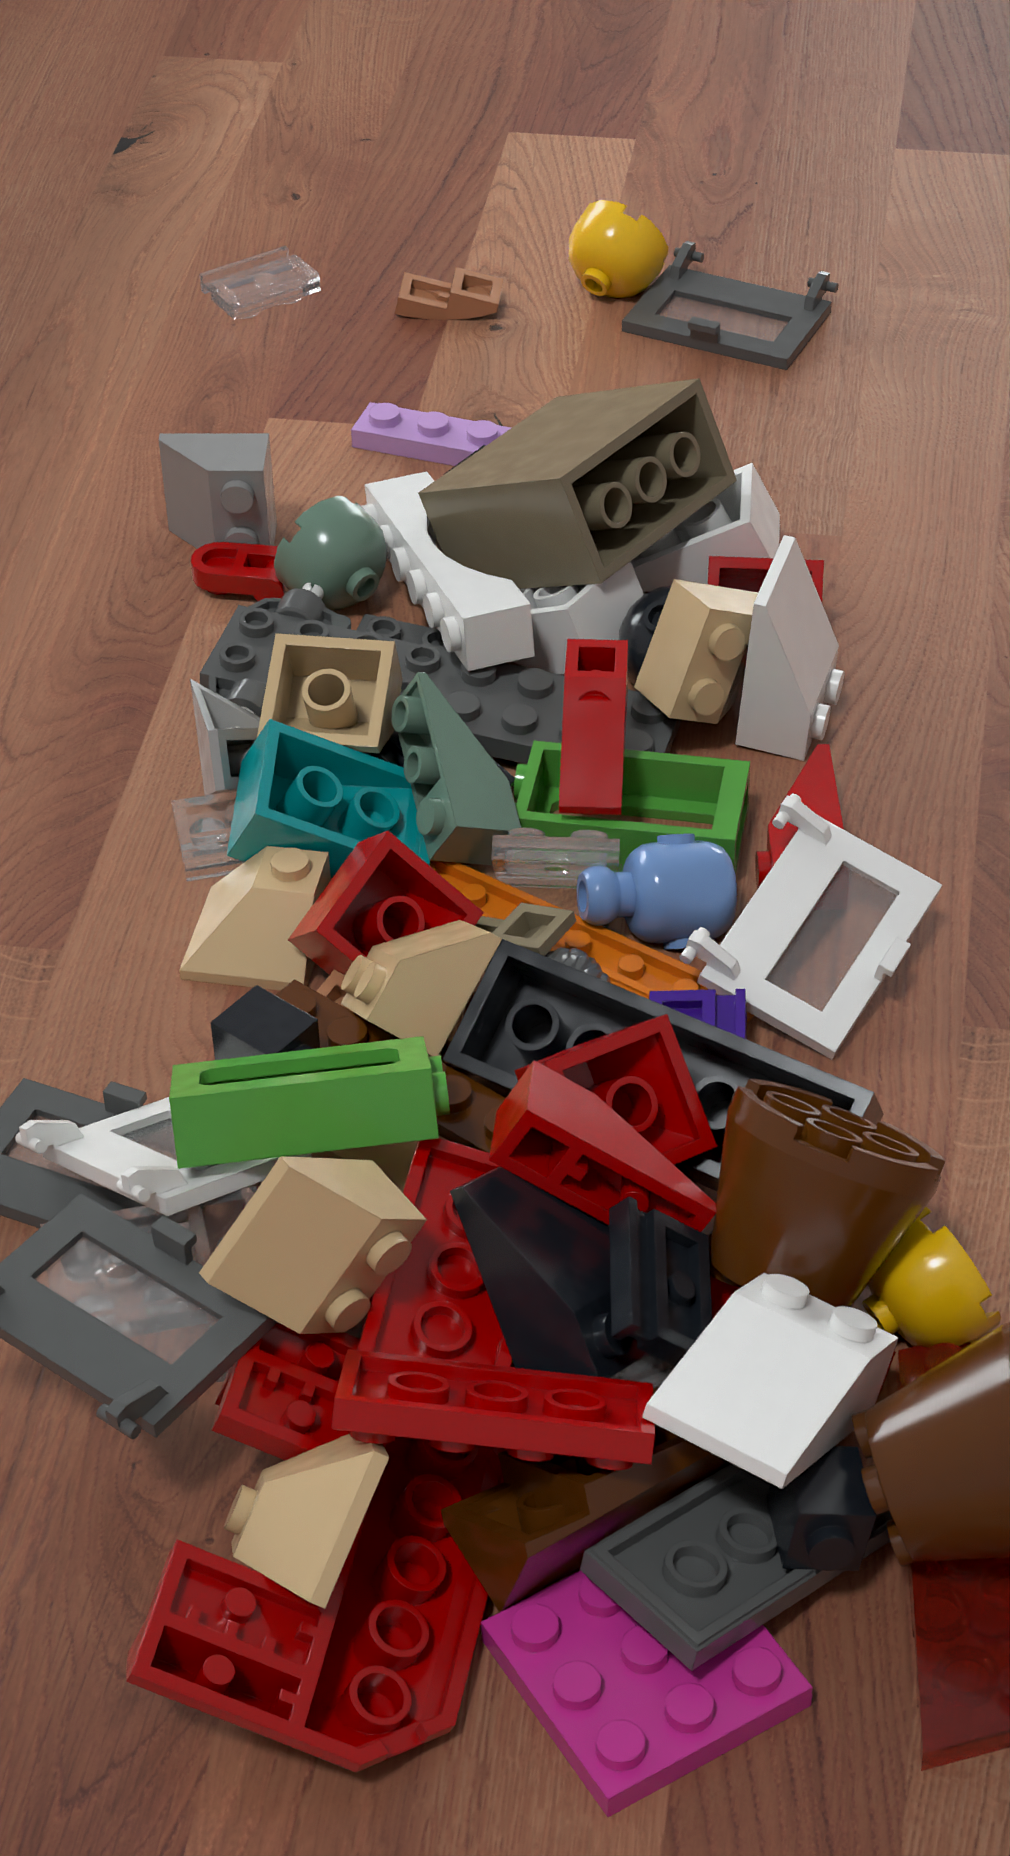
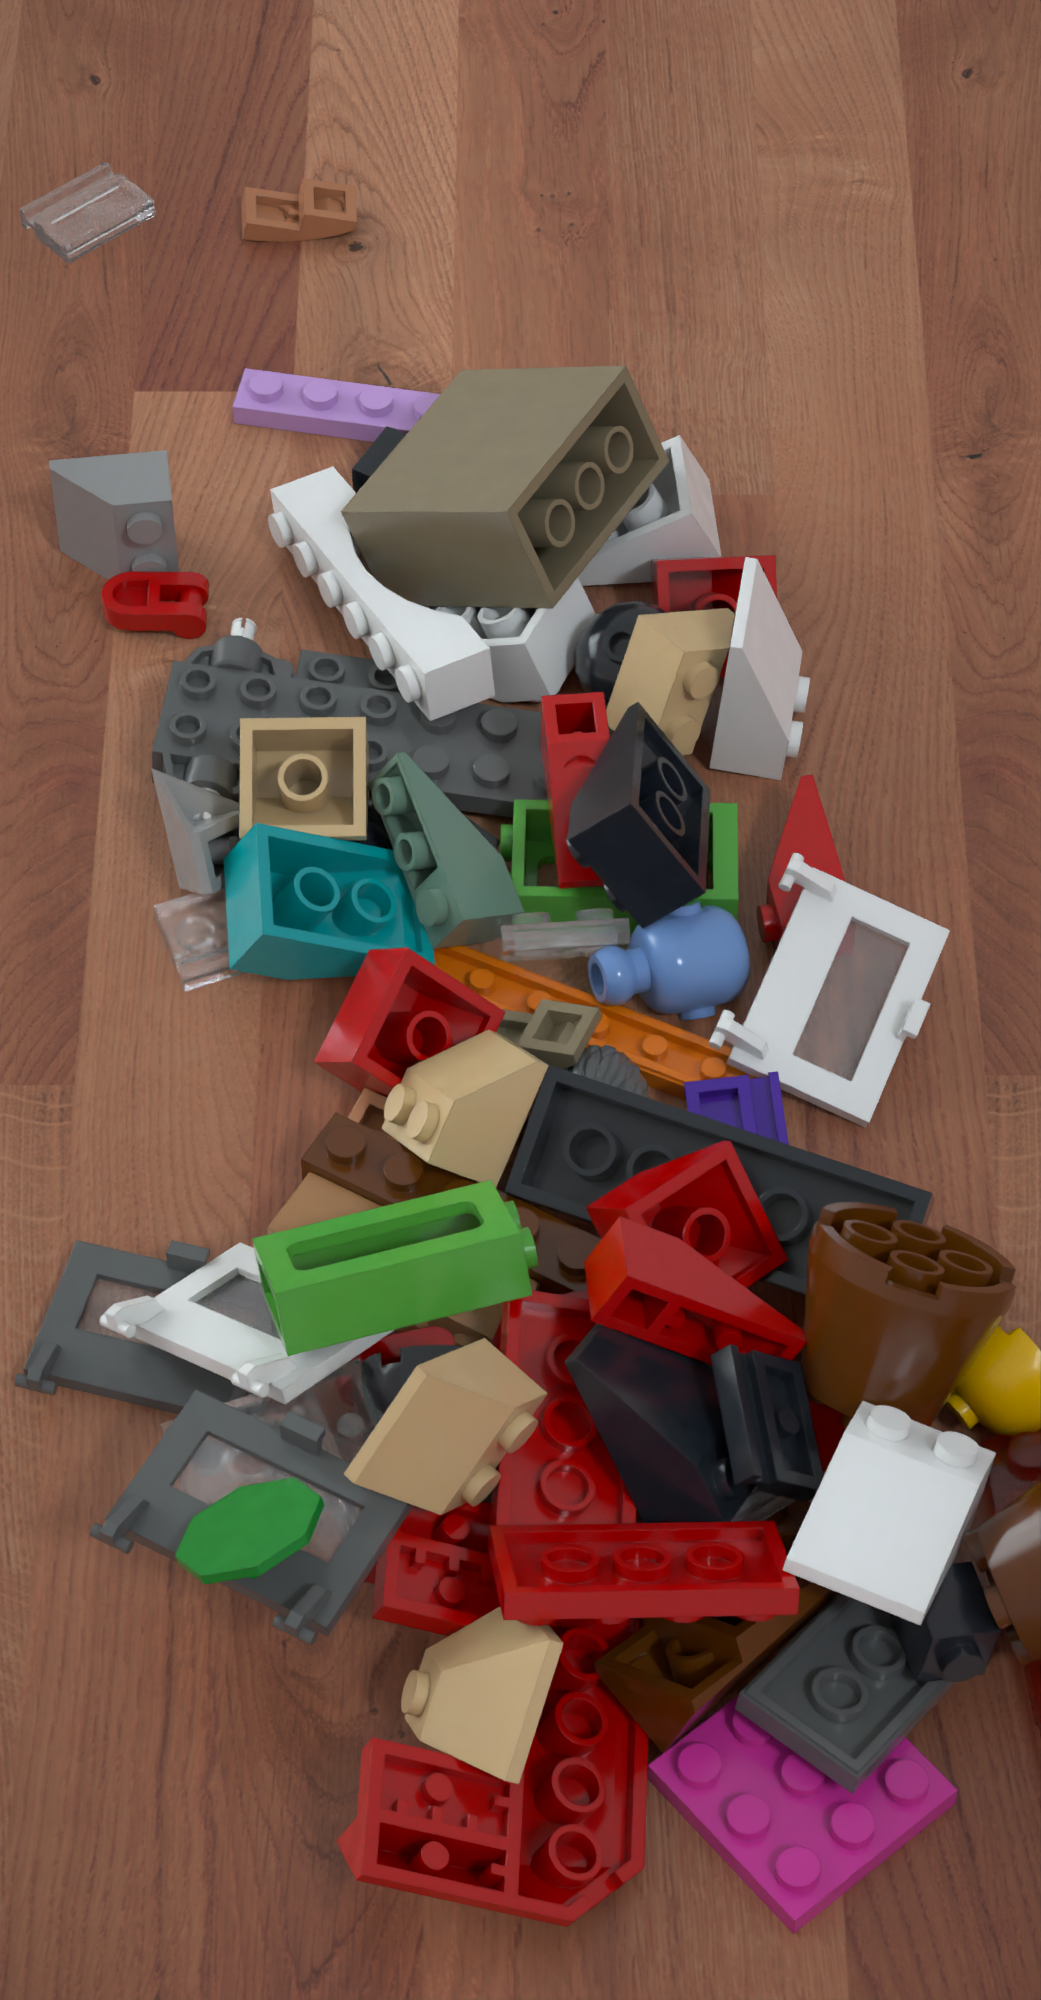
camera: 10 degrees left, 10 degrees up
tan slope [179,846,331,991] -> none
black brick [210,985,320,1060] -> none
sand green cylinder [274,496,388,611] -> none
yellow cylinder [568,200,668,298] -> none
dark grey piece [622,241,839,370] -> none
none -> green piece [175,1477,325,1585]
none -> black slope [566,702,710,929]

